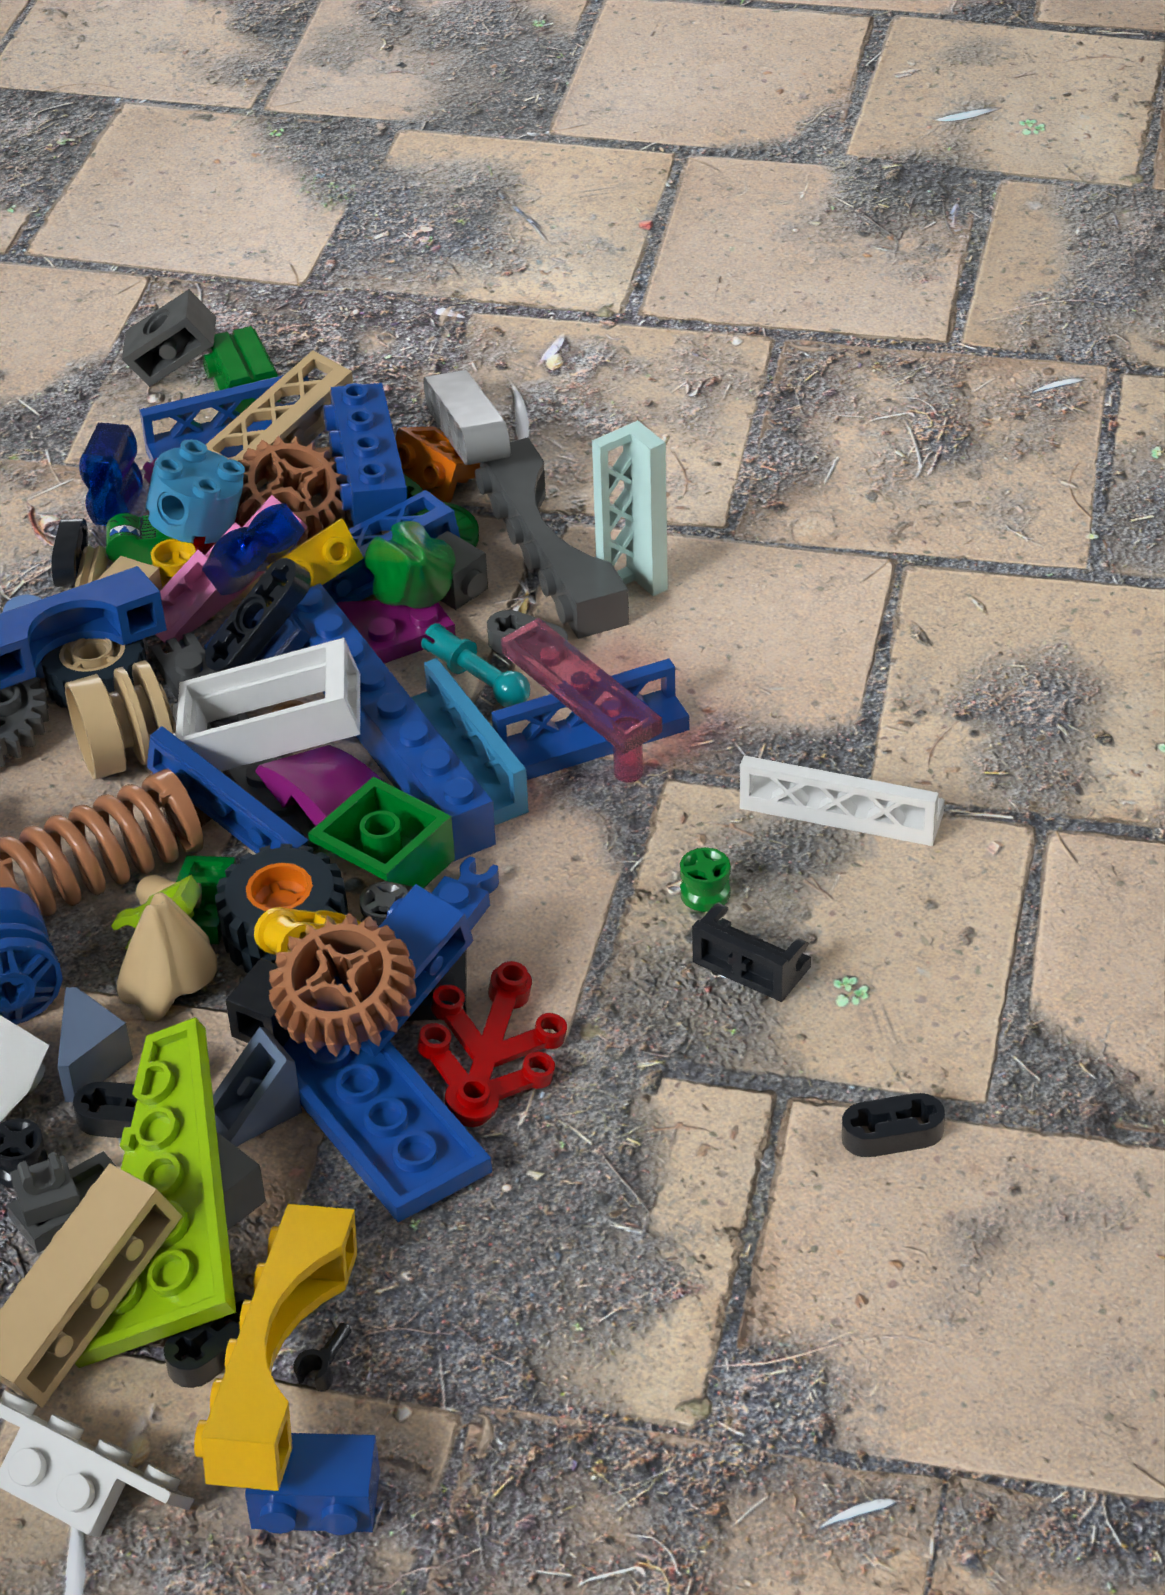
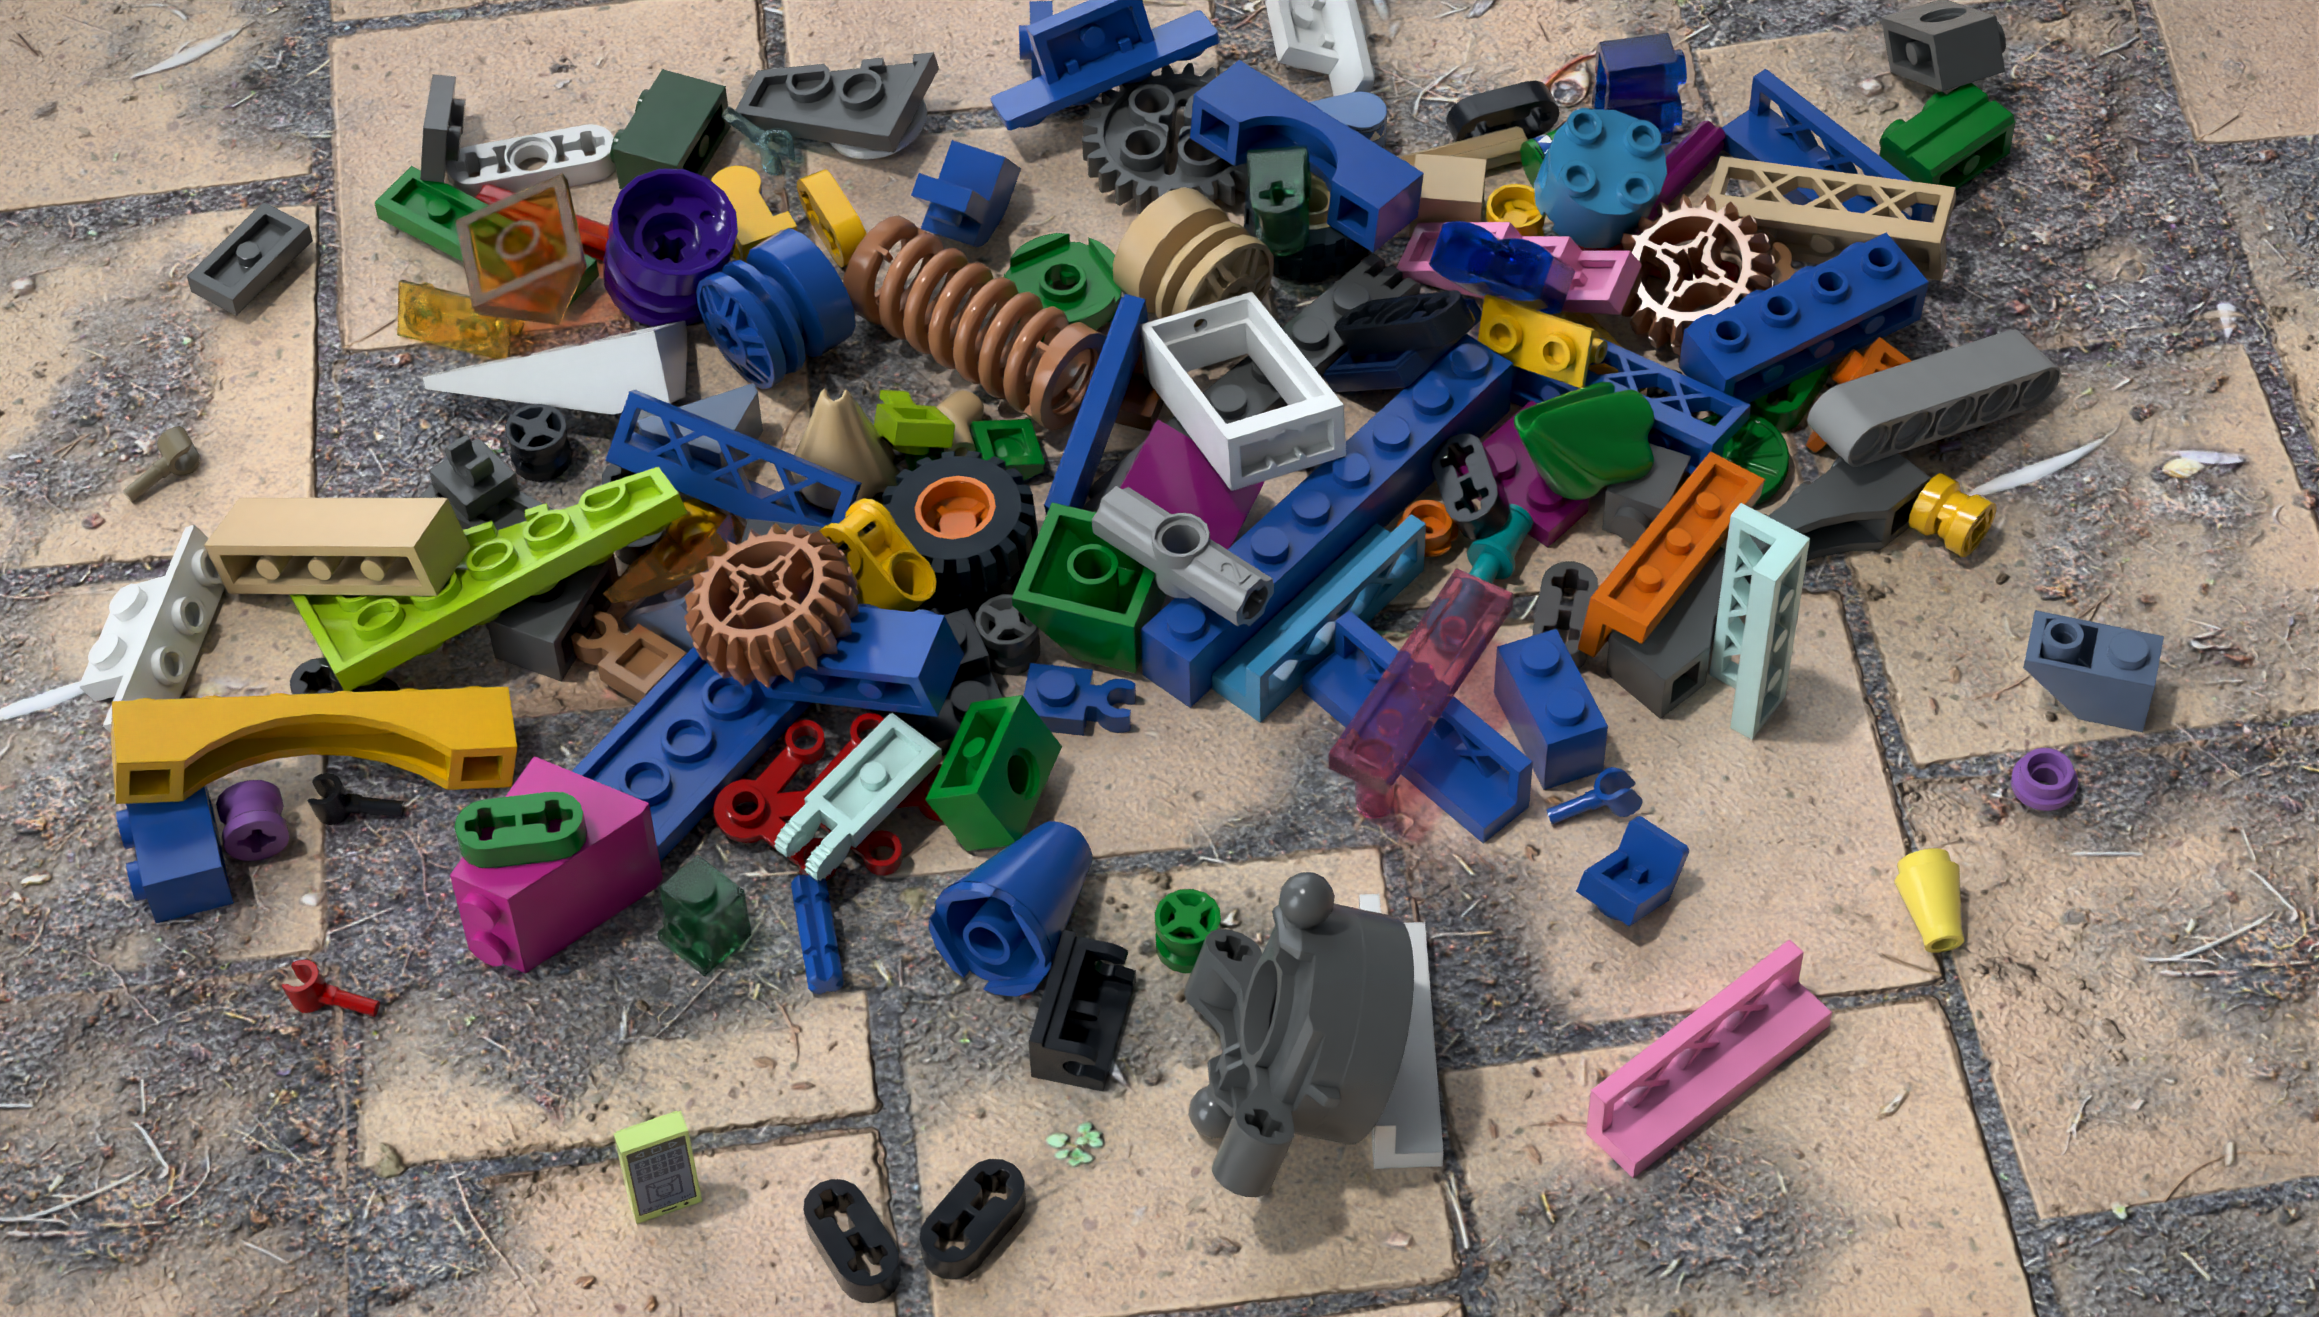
camera: 70 degrees right, 10 degrees up
none -> medium lavender wheel [216,780,290,861]
none -> red hand [281,959,380,1017]
none -> dark pink slope [450,756,663,974]
none -> green beam [454,792,587,868]
none -> medium nougat plate [571,611,687,703]
none -> clear orange slope [603,513,745,603]
none -> blue fence [605,390,862,550]
none -> tile [614,1111,702,1224]
none -> clear green brick [657,854,752,977]
none -> light aqua hinge [774,713,942,881]
none -> blue axle [791,875,844,995]
none -> black beam [920,1159,1026,1279]
none -> green brick [925,695,1062,851]
none -> blue cone [929,821,1093,997]
none -> green plate [1004,233,1122,342]
none -> light grey piece [1092,486,1274,626]
none -> dark grey piece [1184,872,1414,1198]
none -> piece [1247,145,1312,256]
none -> orange plate [1396,500,1458,557]
none -> black beam [1432,434,1510,540]
none -> blue brick [1494,629,1608,790]
none -> blue hand [1546,767,1643,824]
none -> blue bracket [1576,816,1689,927]
none -> orange fence [1578,451,1765,658]
none -> bright pink fence [1586,939,1832,1178]
none -> light yellow cone [1894,848,1965,953]
none -> yellow wheel [1908,473,1997,557]
none -> medium lavender plate [2011,748,2078,811]
none -> sand blue slope [2023,610,2164,733]

